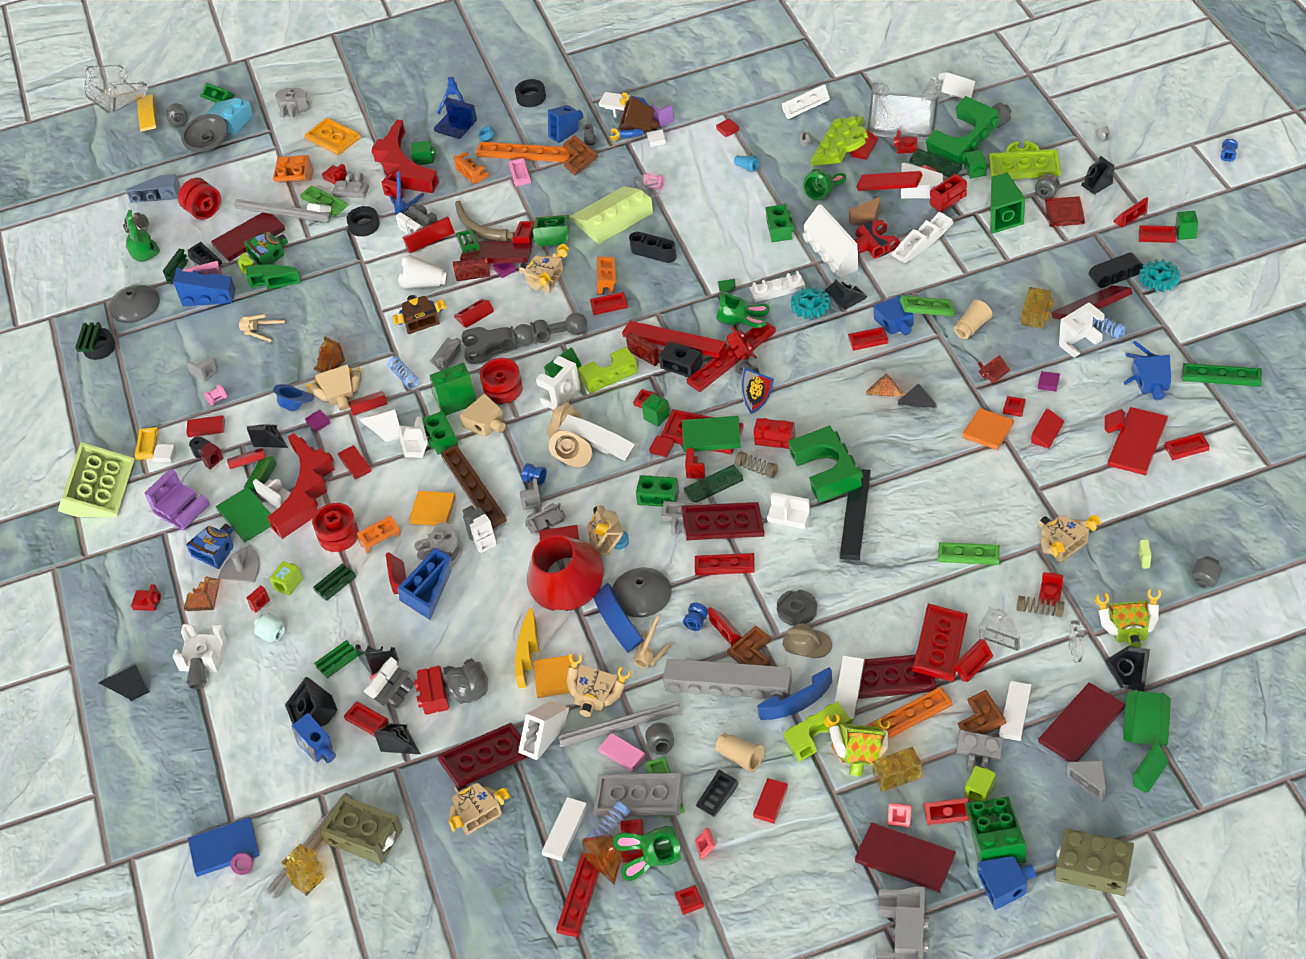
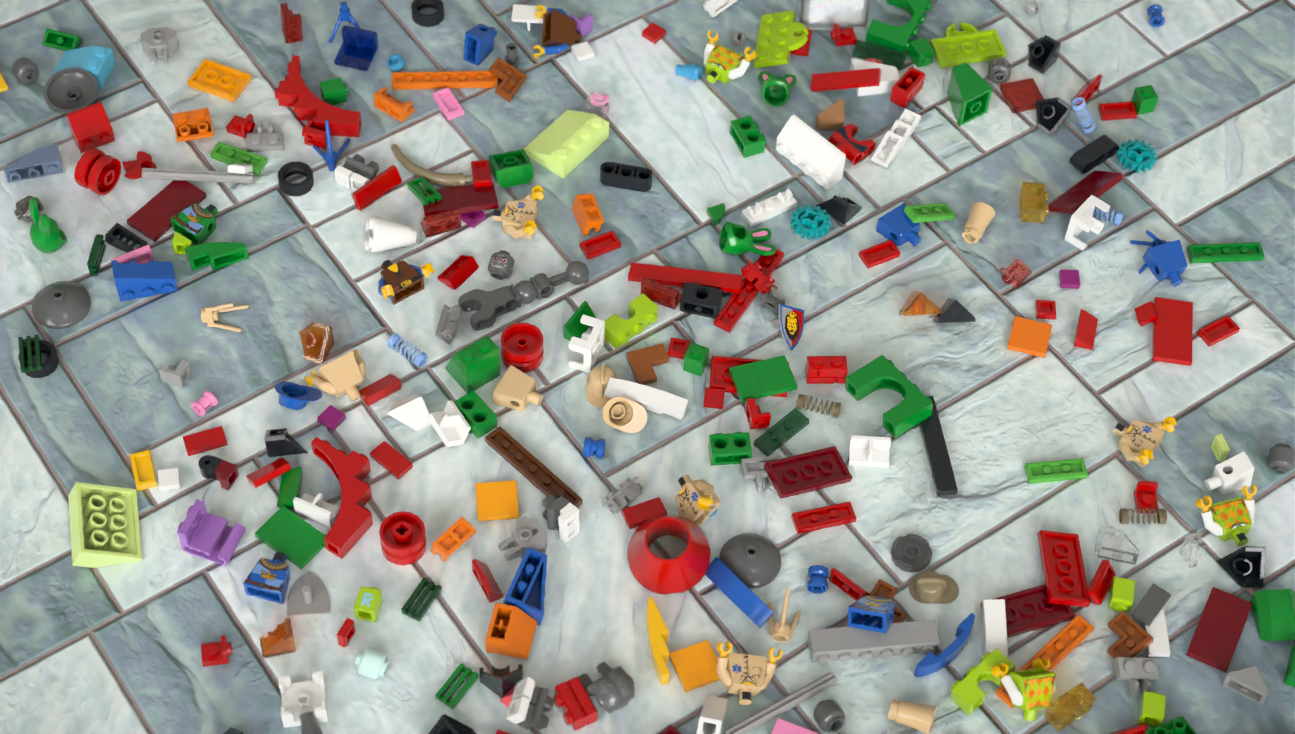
camera: 25 degrees left, 5 degrees up
light grey panel [519,478,542,510] -> none
none -> red slope [66,102,115,153]
none -> red plate [122,151,157,179]
none -> clear red bracket [280,3,303,44]
none -> orange slope [485,603,537,660]
none -> dark grey head [488,250,514,280]
none -> dark orange tile [626,343,669,385]
none -> torso [703,30,757,83]
none -> blue torso [848,595,894,633]
none -> black slope [1036,97,1073,136]
none -> light blue piece [1071,97,1096,133]
none -> lime brick [1108,576,1135,612]
none -> dark grey tile [1131,583,1172,626]
none -> white torso [1204,452,1254,495]

